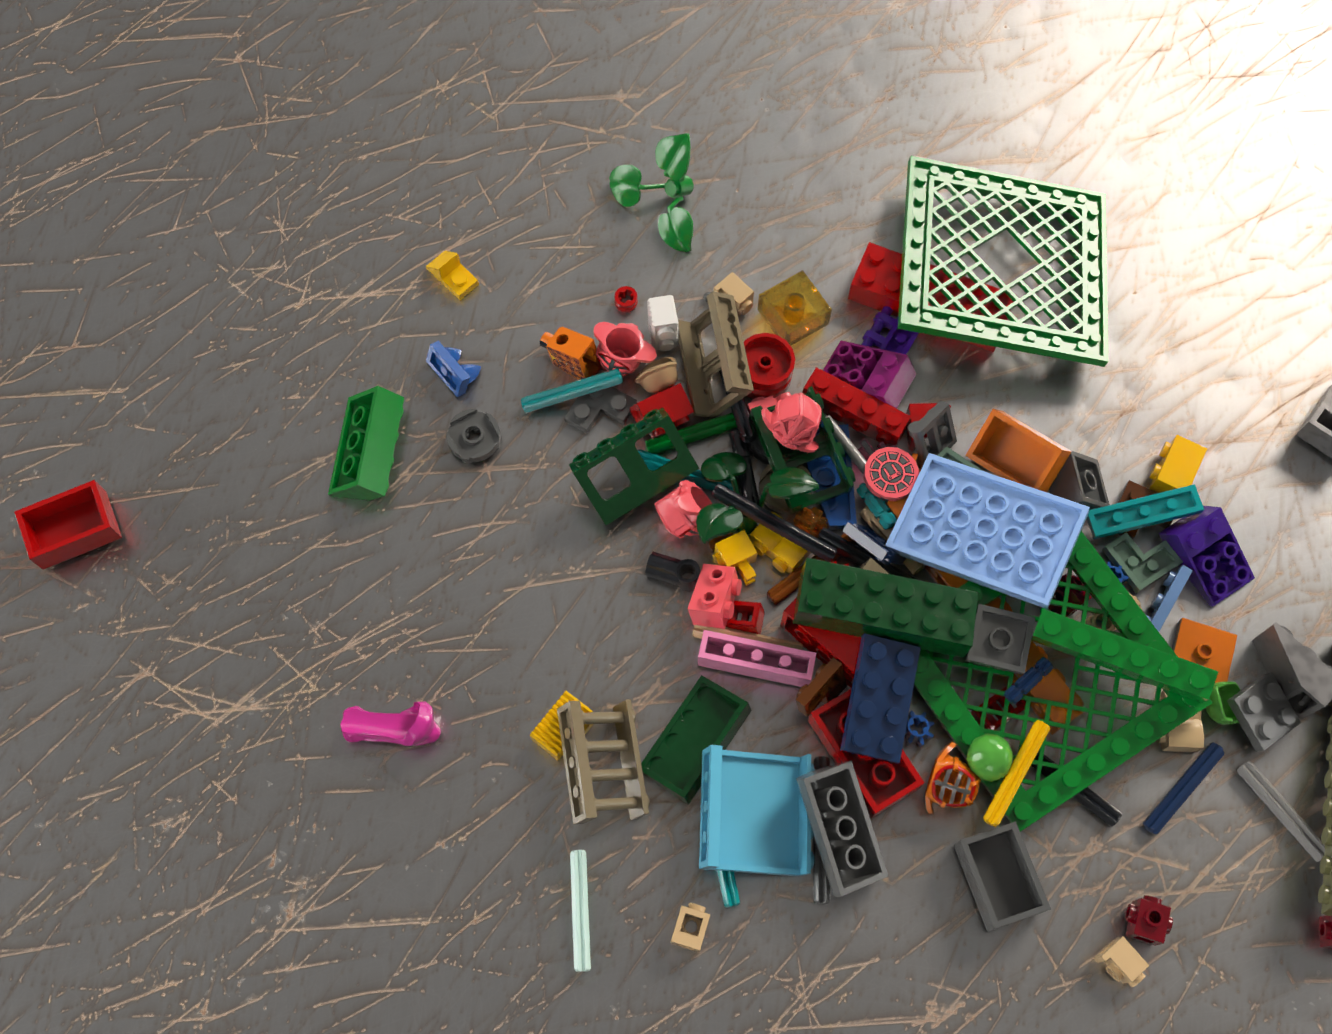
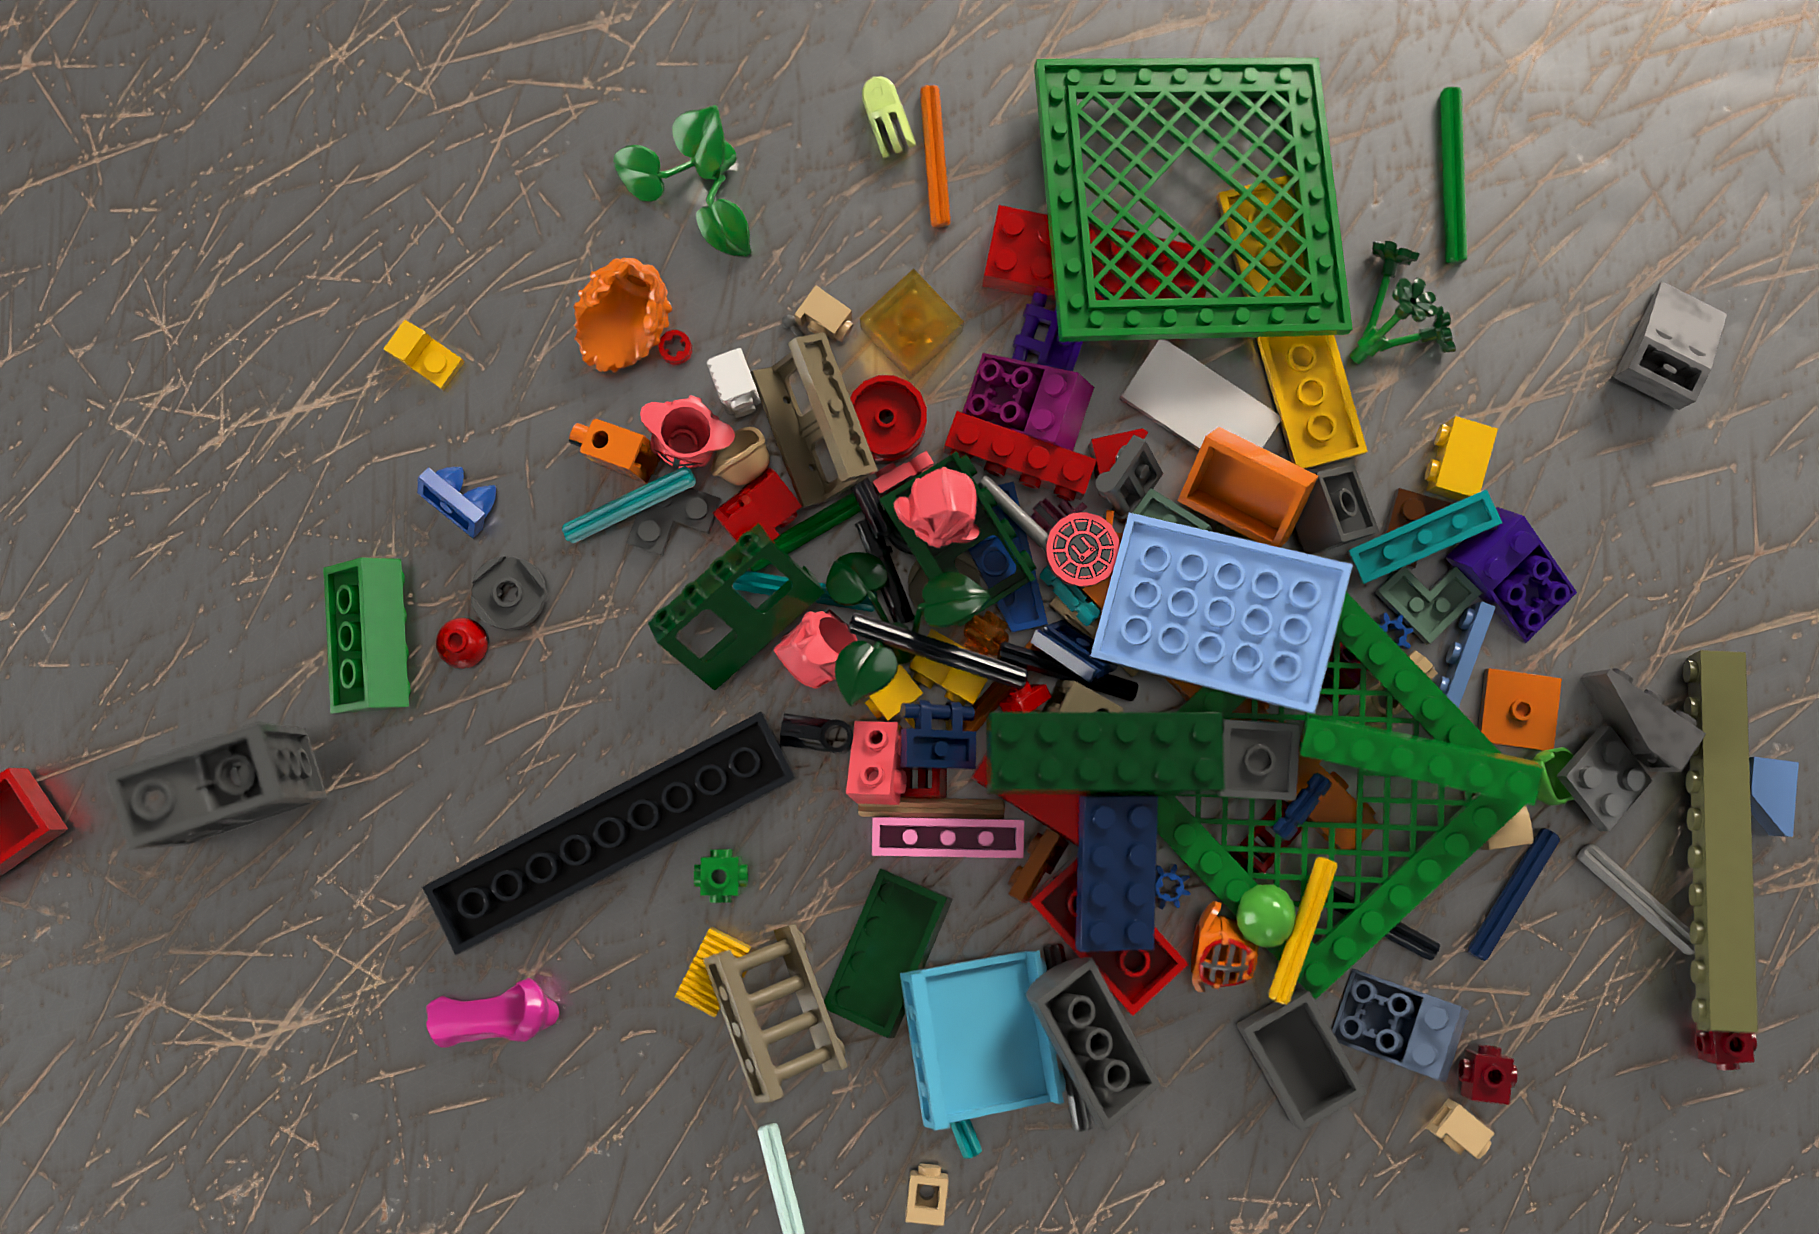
camera: 15 degrees left, 15 degrees up
none -> dark grey piece [106,723,327,849]
none -> black brick [422,711,797,955]
none -> red brick [436,618,488,669]
none -> orange hair [574,257,672,373]
none -> green brick [694,849,748,903]
none -> yellowish green arm [862,76,916,159]
none -> dark blue plate [900,700,976,770]
none -> orange axle [920,85,950,227]
none -> white tile [1120,339,1281,451]
none -> yellow plate [1216,175,1368,470]
none -> sand blue slope [1332,969,1469,1083]
none -> dark green plant [1349,241,1456,365]
none -> green axle [1440,87,1468,264]

